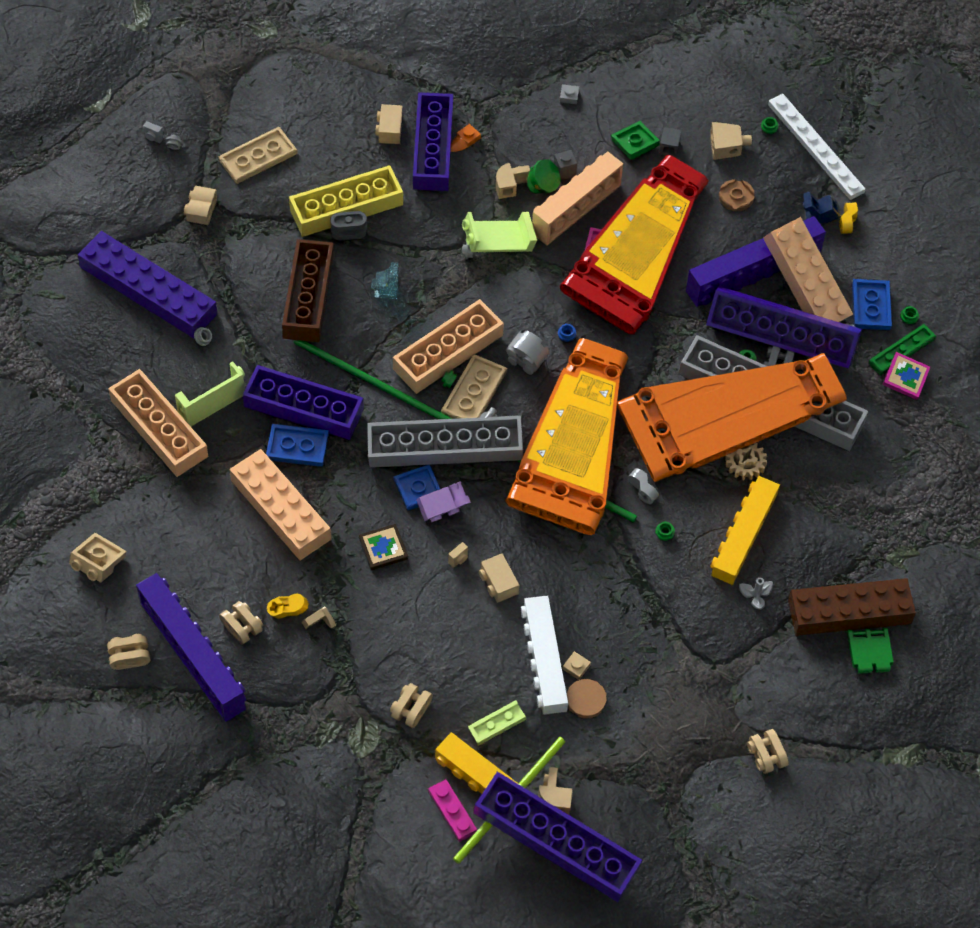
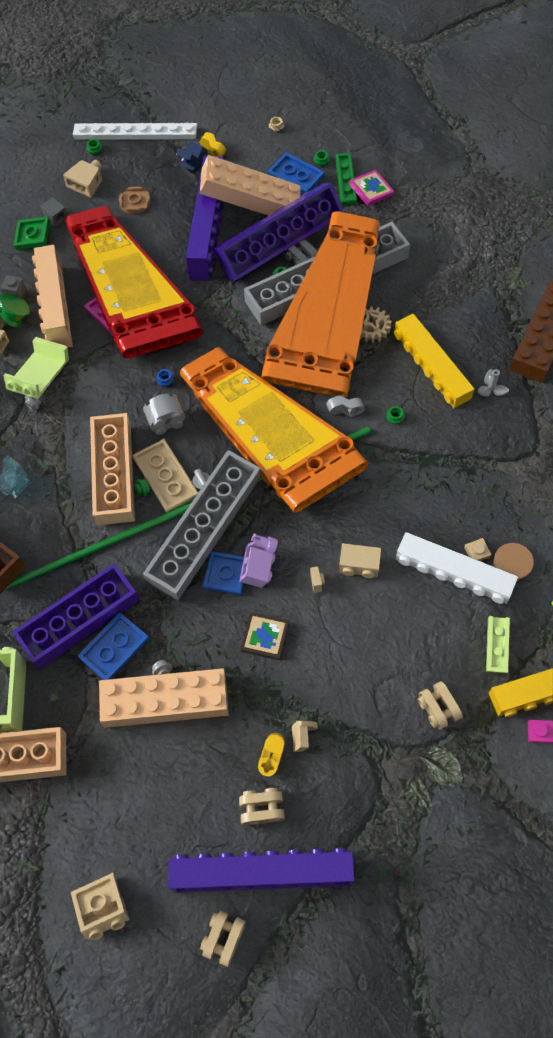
camera: 50 degrees left, 5 degrees up
none -> light grey plate [152,660,172,675]
none -> tan plate [269,117,284,132]

